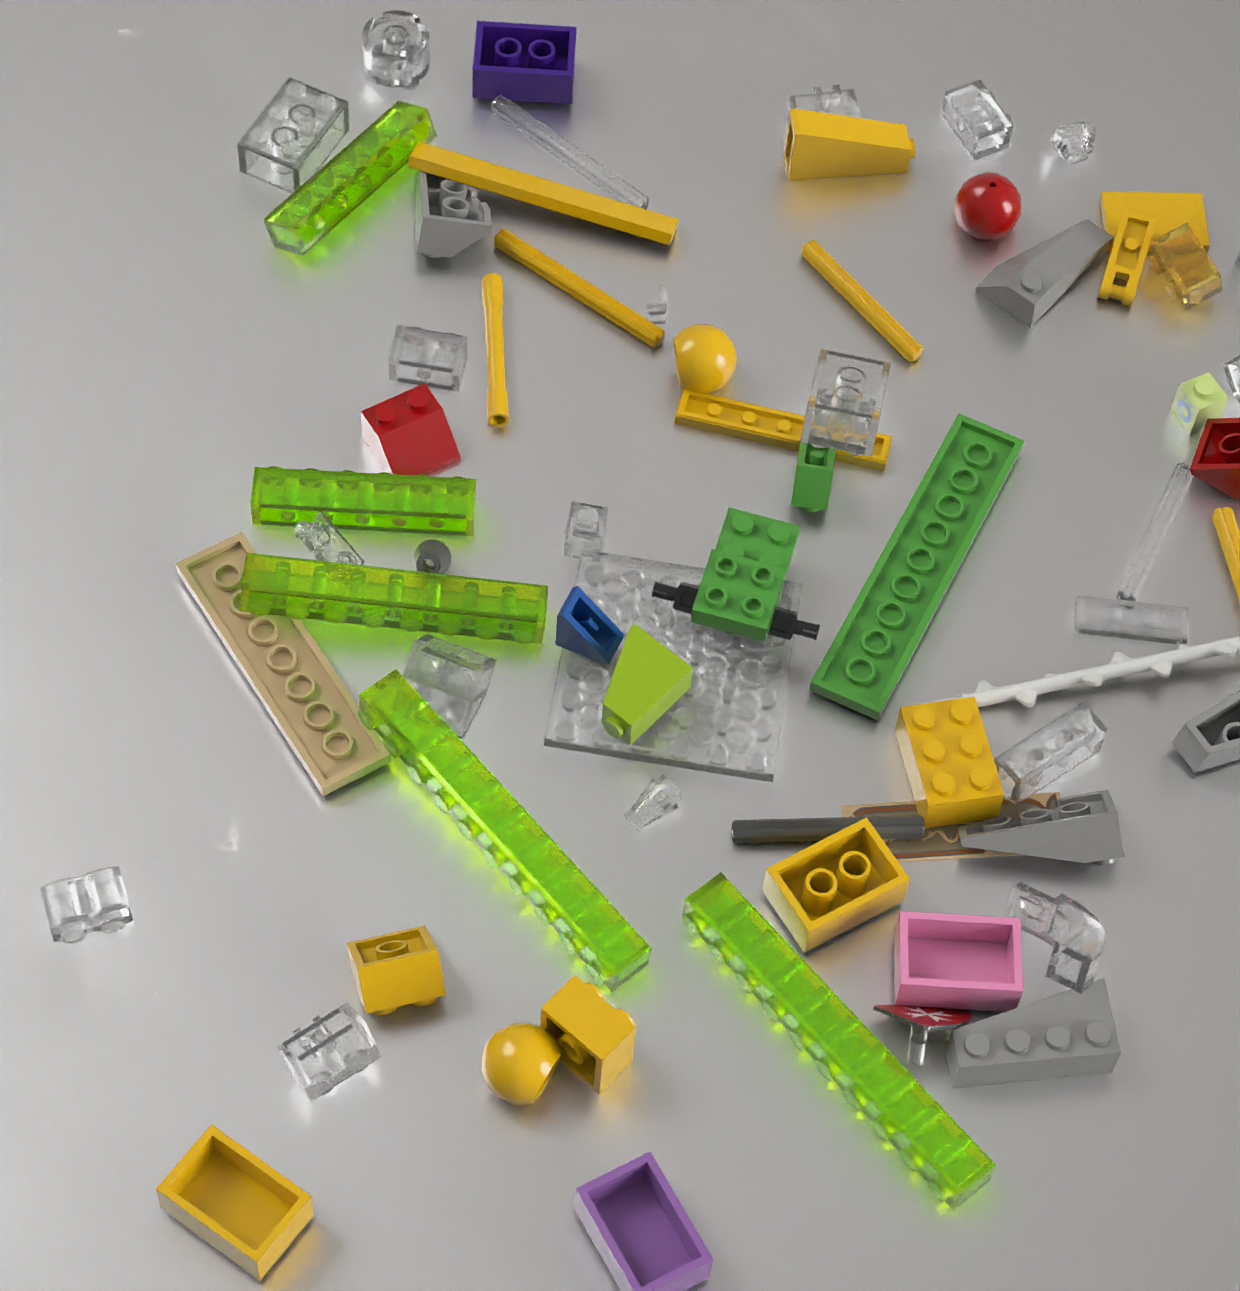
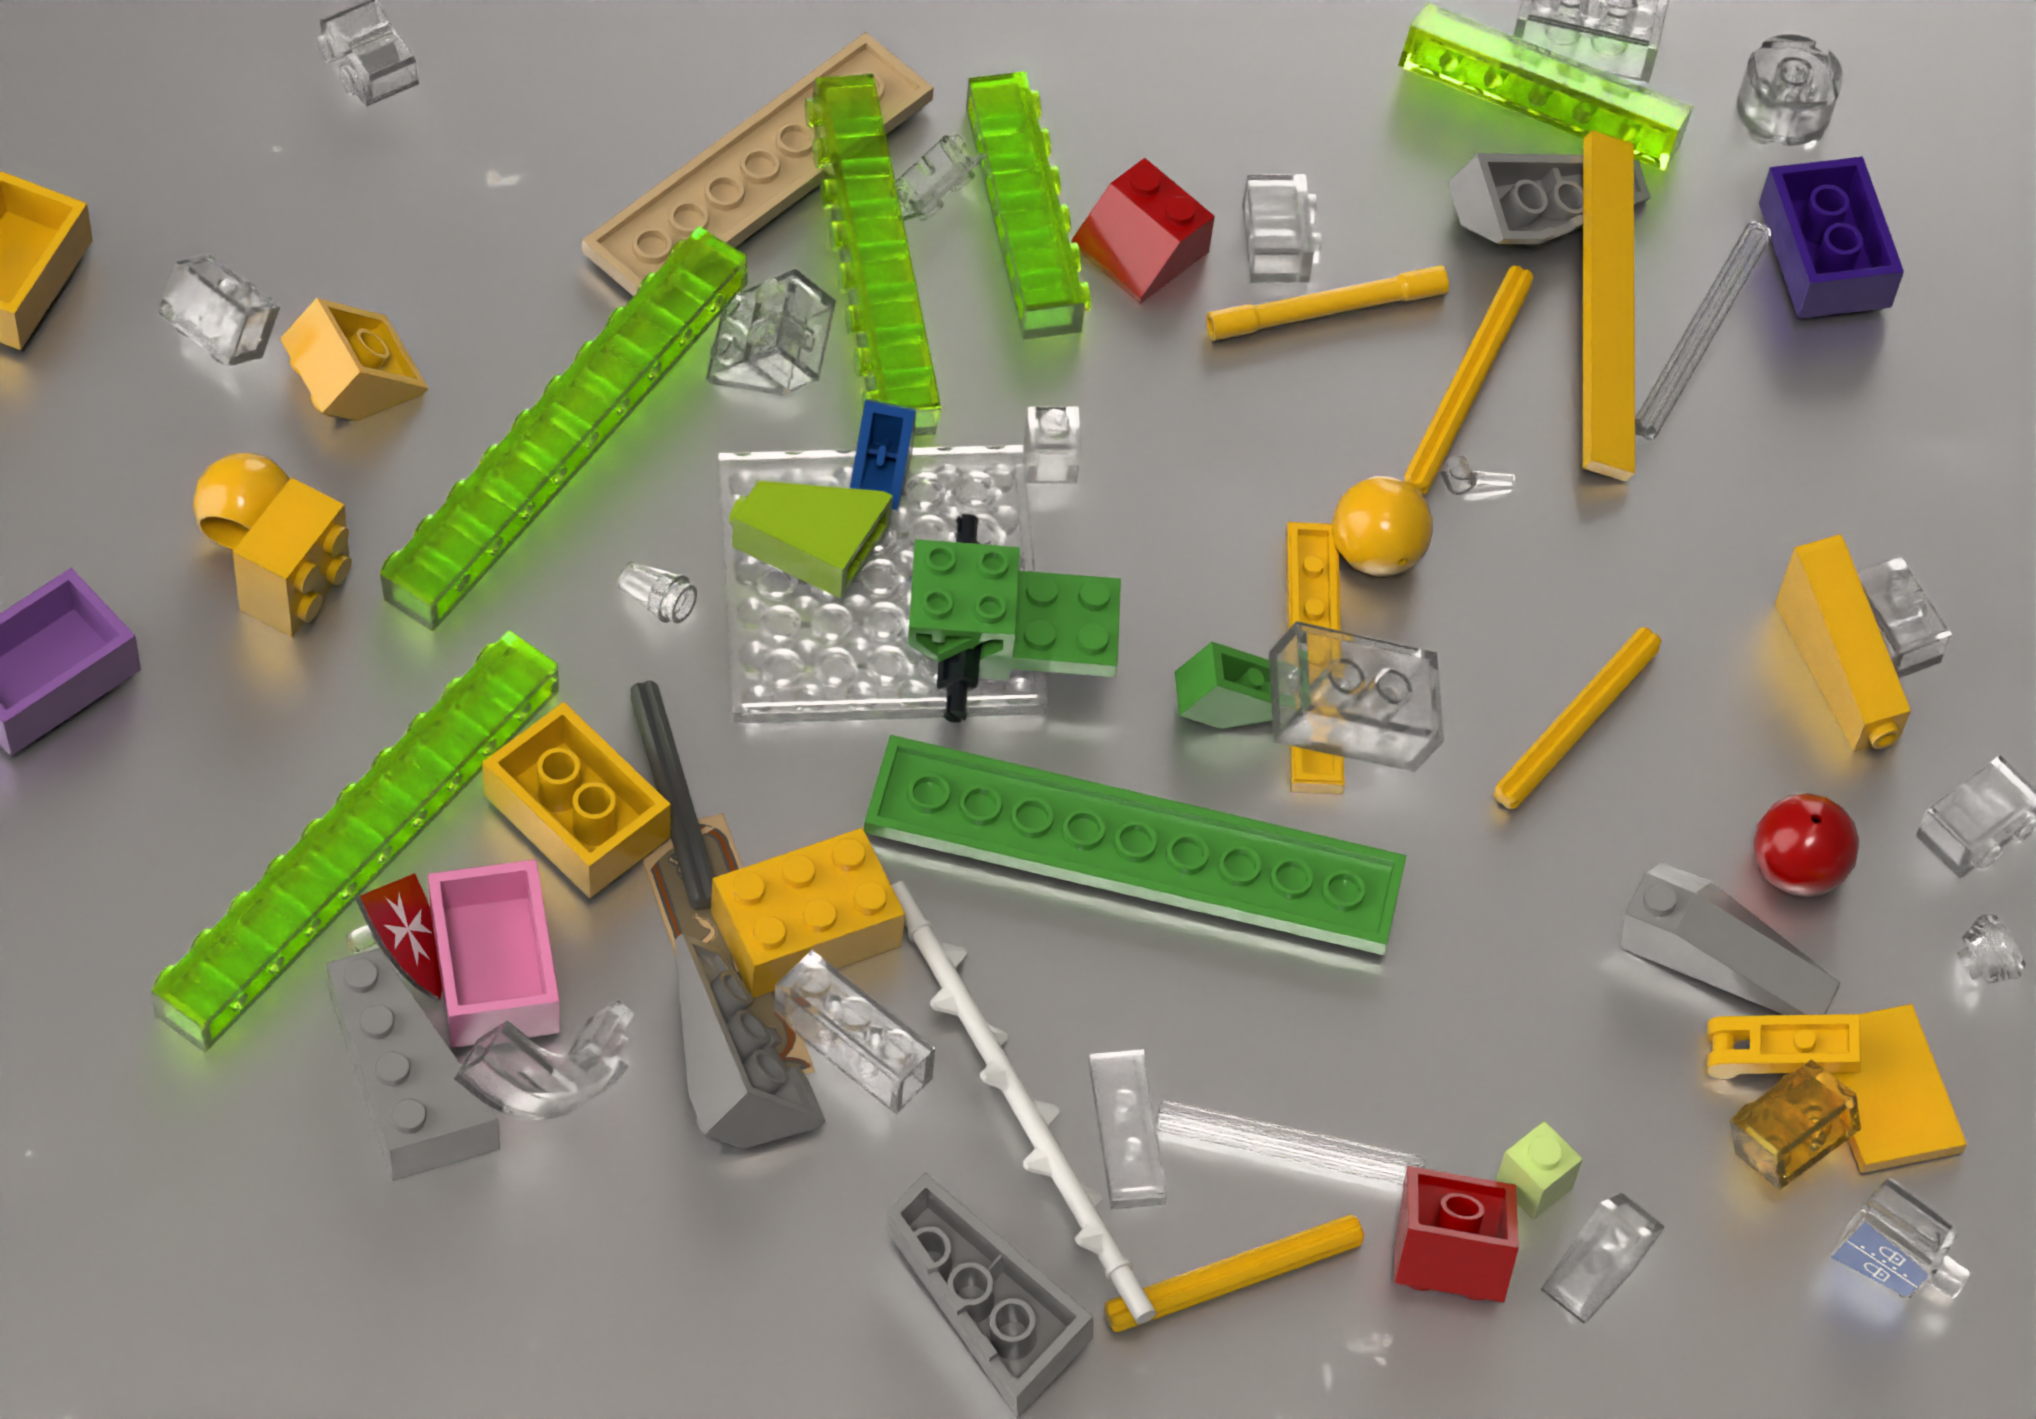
camera: 75 degrees right, 0 degrees up
dark grey cone [414,539,451,578] -> none

